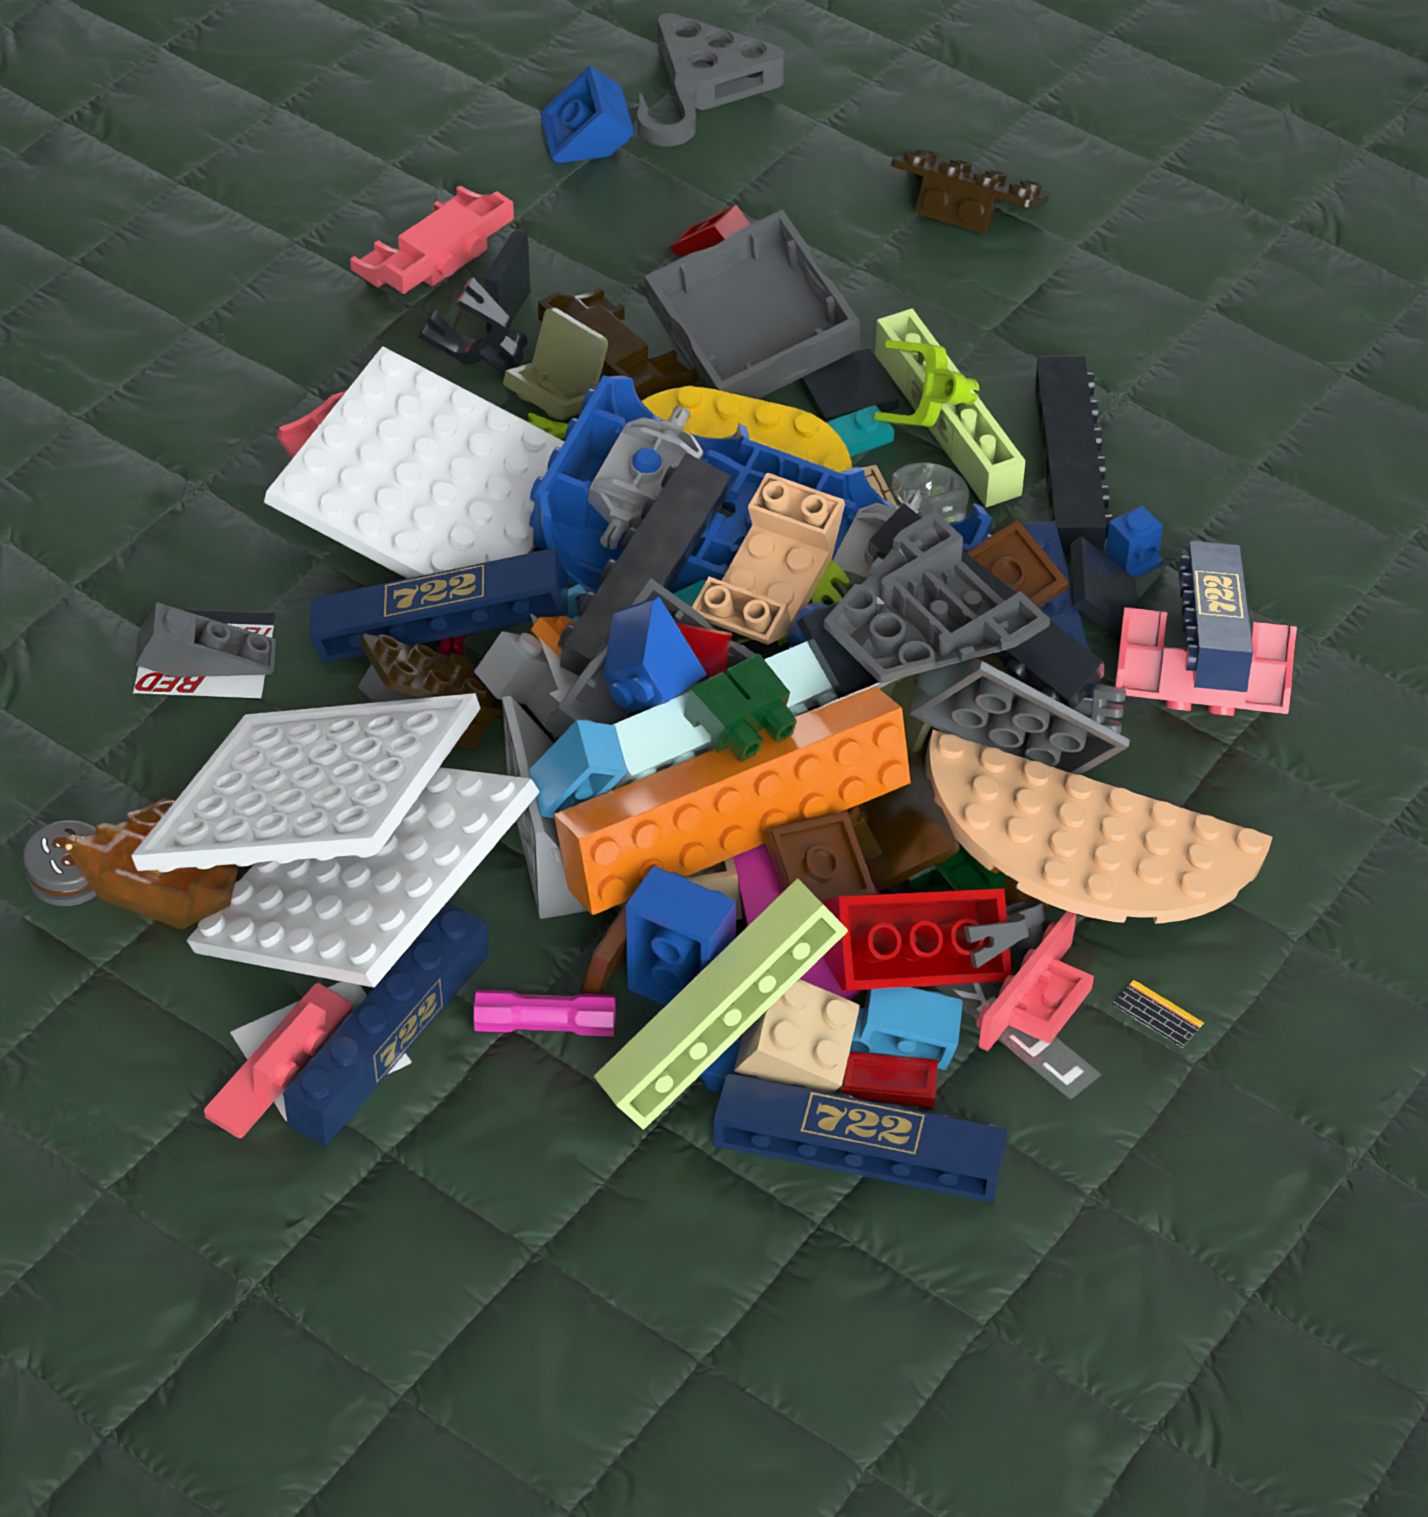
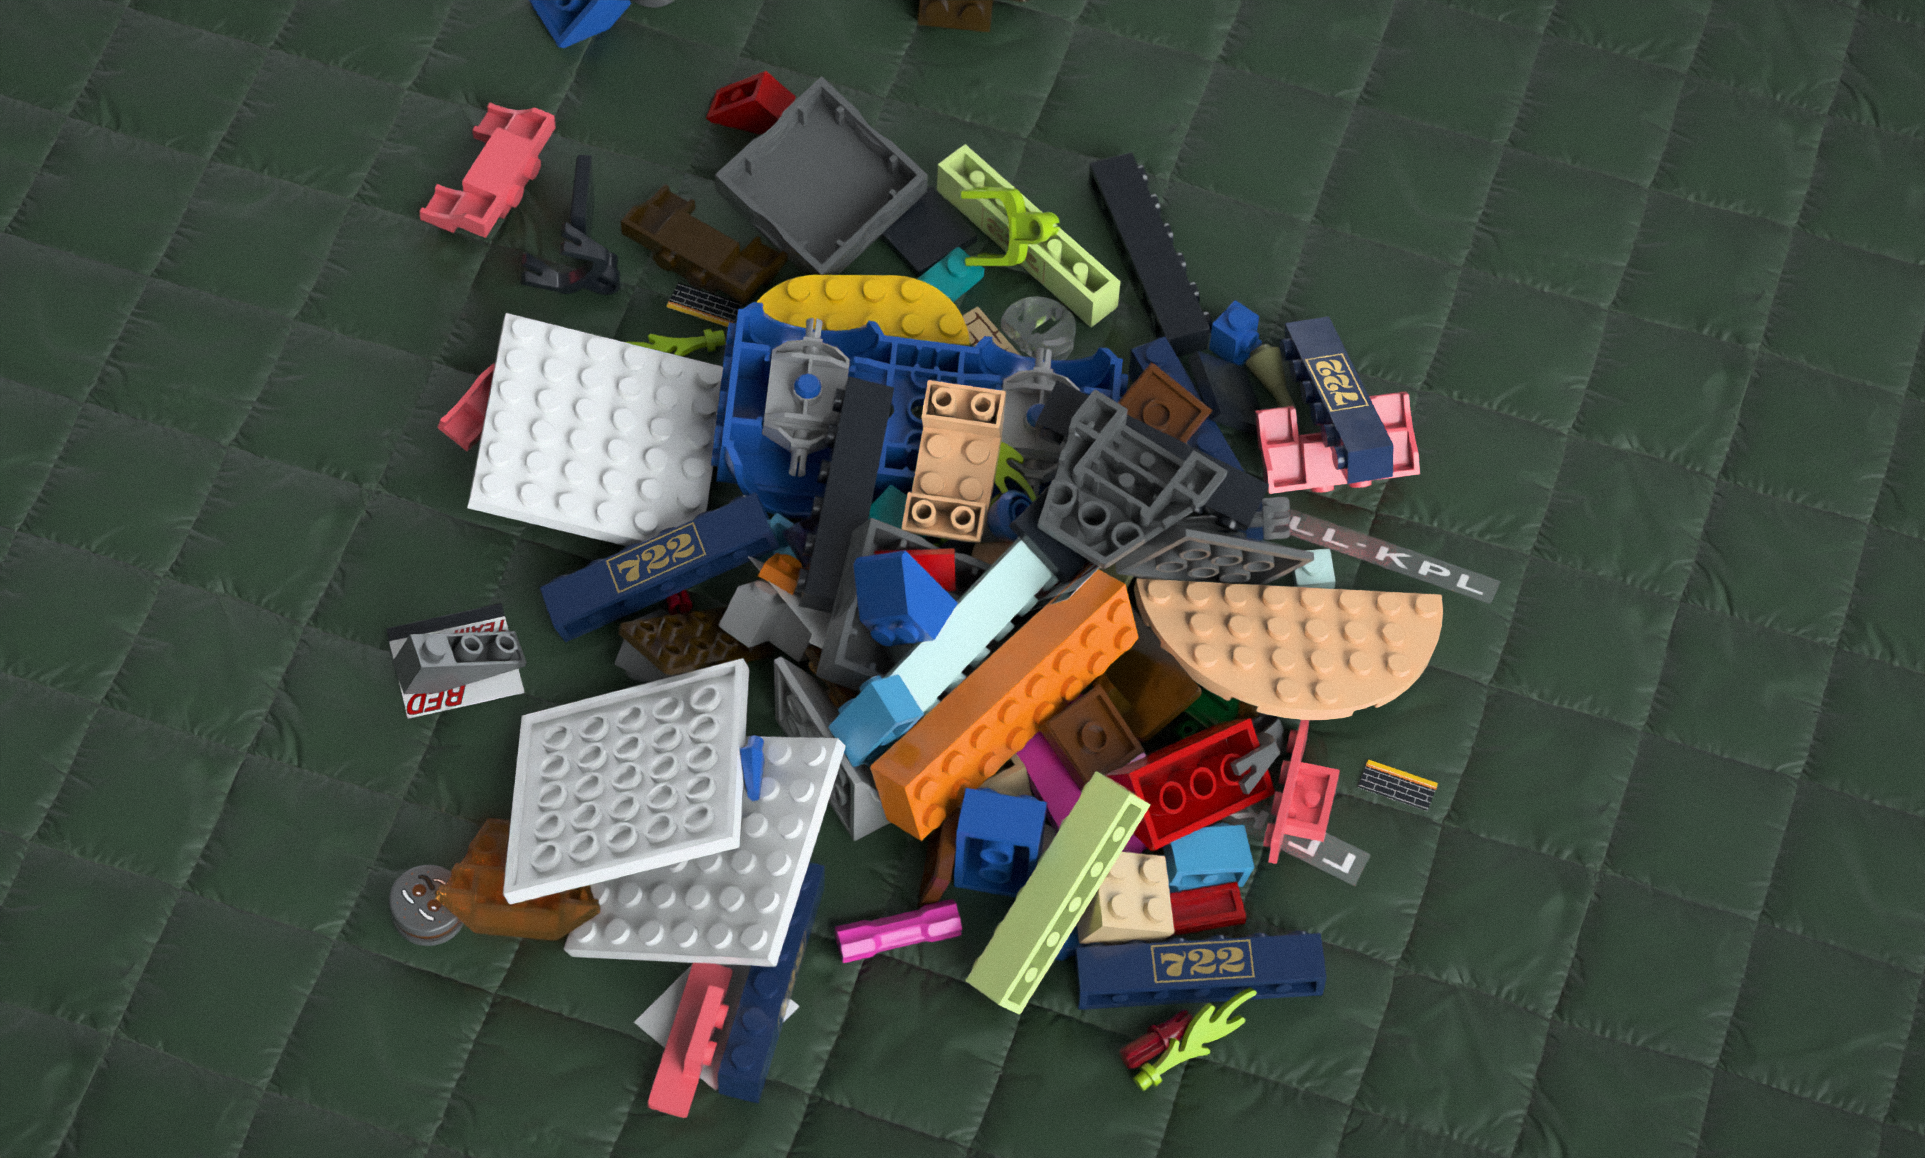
camera: 20 degrees left, 10 degrees up
olive bracket [503,308,608,420] -> none
dark green hips [683,653,797,761] -> none
none -> blue bar [740,735,765,801]
none -> dark red axle [1119,1009,1193,1068]
none -> lime piece [1133,987,1257,1091]
none -> olive cone [1246,344,1295,408]
none -> clear sticker [1287,509,1501,604]
none -> light aqua plate [1292,549,1335,589]

